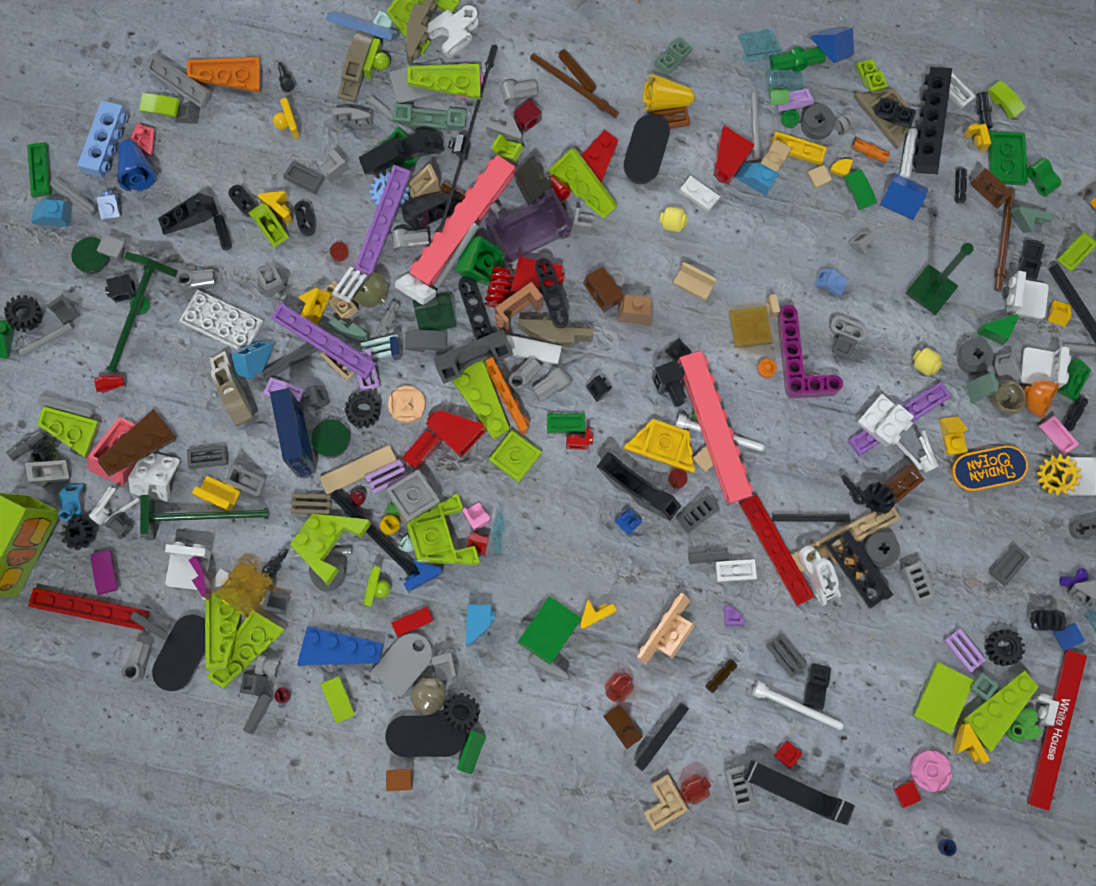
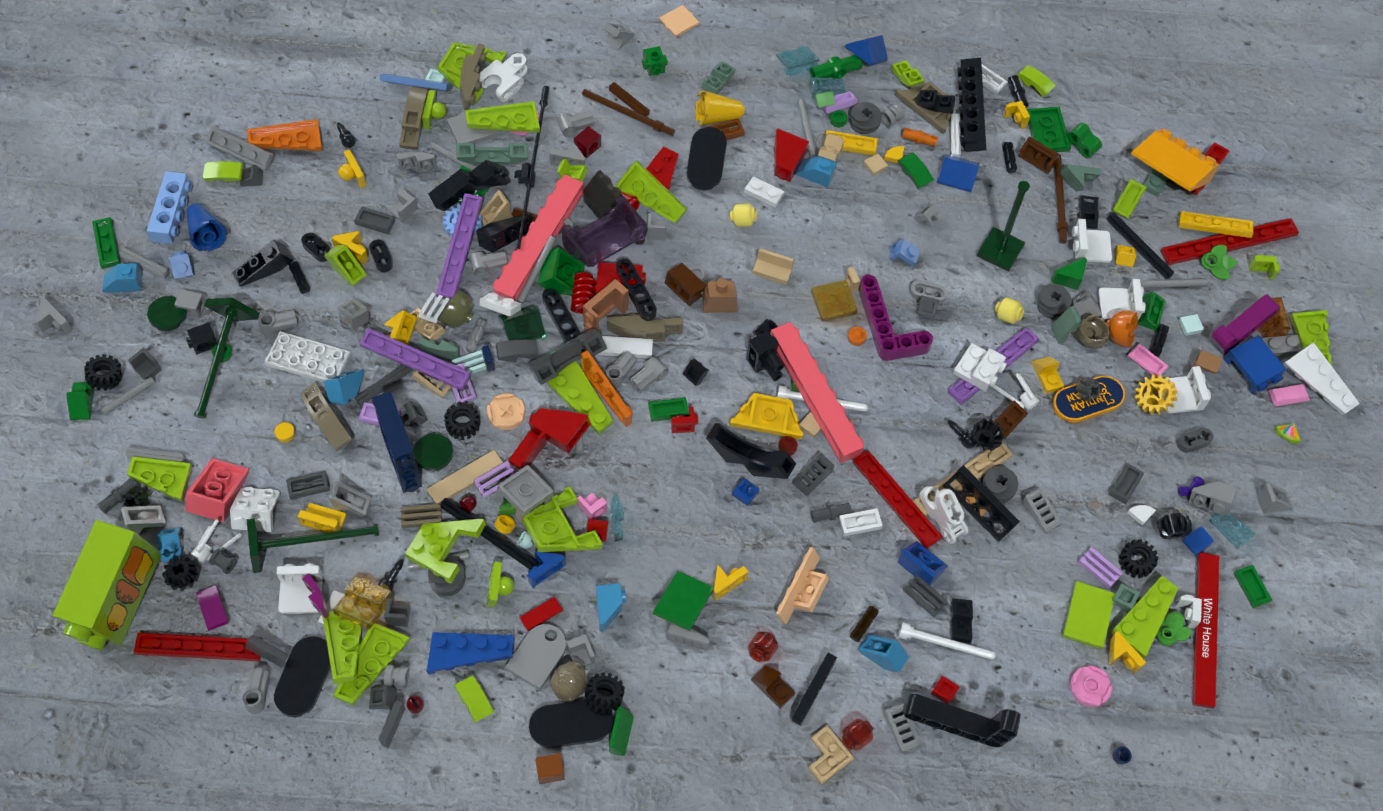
camera: 10 degrees left, 15 degrees down
red cone [94,375,124,394] -> none
reddish brown wing [98,409,176,477] -> none
coral piece [130,123,155,156] -> none
clear red tile [330,242,349,262] -> none
lime tile [488,430,542,483] -> none
medium lavender tile [724,606,745,626] -> none
black bar [772,514,850,522] -> none
red tile [893,781,921,808] -> none
none -> yellow tile [274,422,295,443]
none -> green brick [642,46,668,76]
none -> dark azure slope [858,635,909,673]
none -> blue slope [898,541,948,586]
none -> dark grey gear [1076,377,1101,402]
none -> white tile [1127,505,1156,526]

